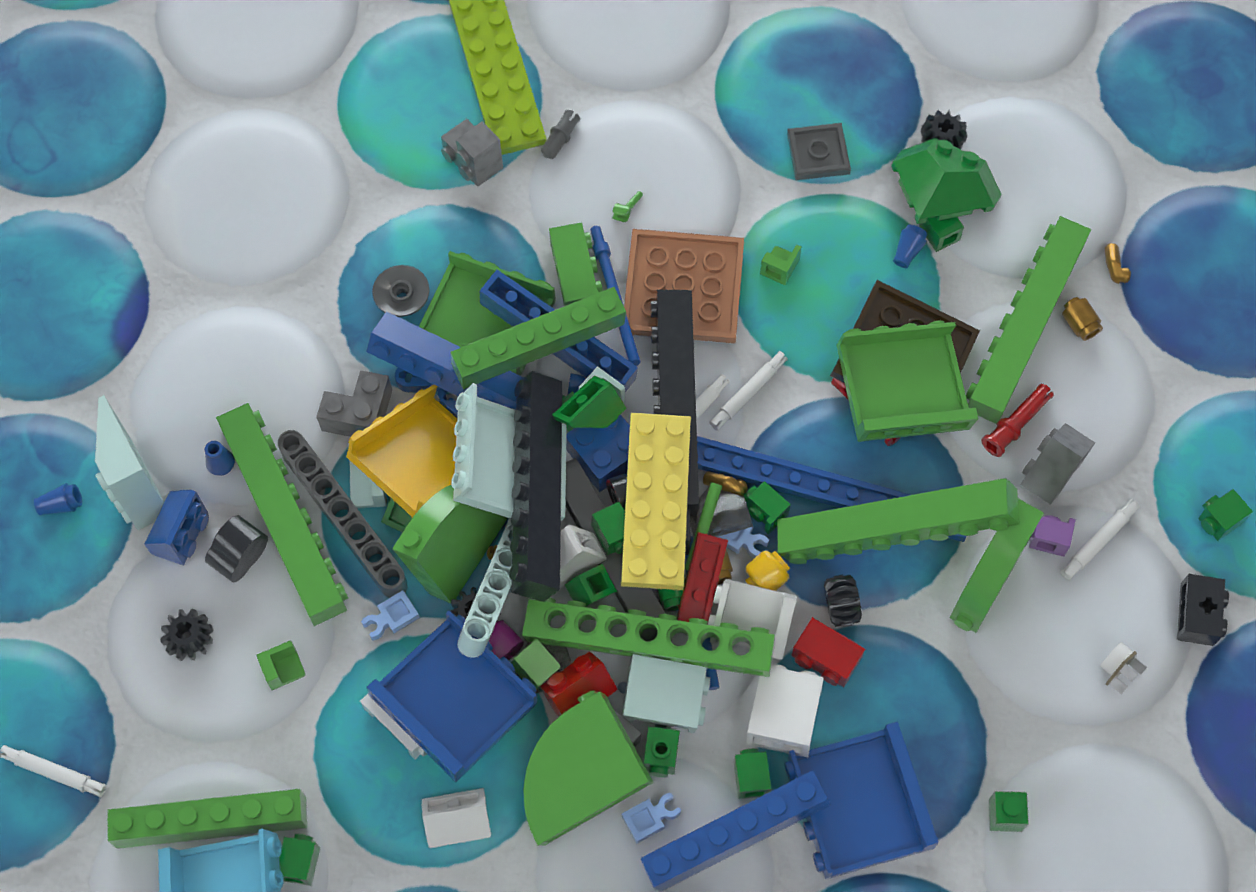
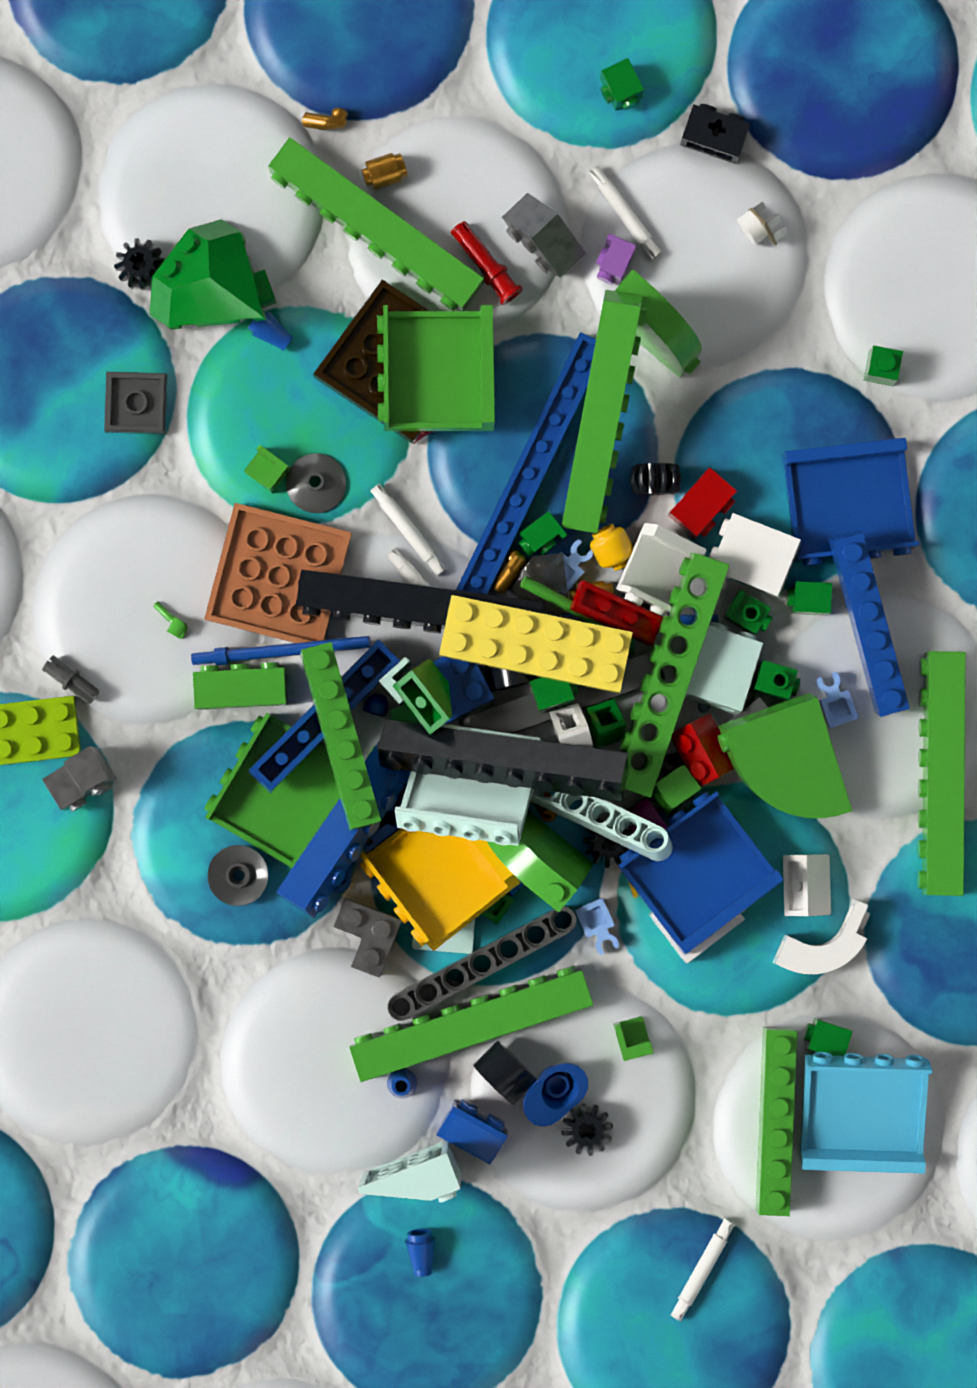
camera: 80 degrees left, 20 degrees up
none -> dark grey dish [286,453,346,514]
none -> blue piece [523,1063,588,1127]
none -> green brick [723,589,773,635]
none -> white arch [772,900,870,974]

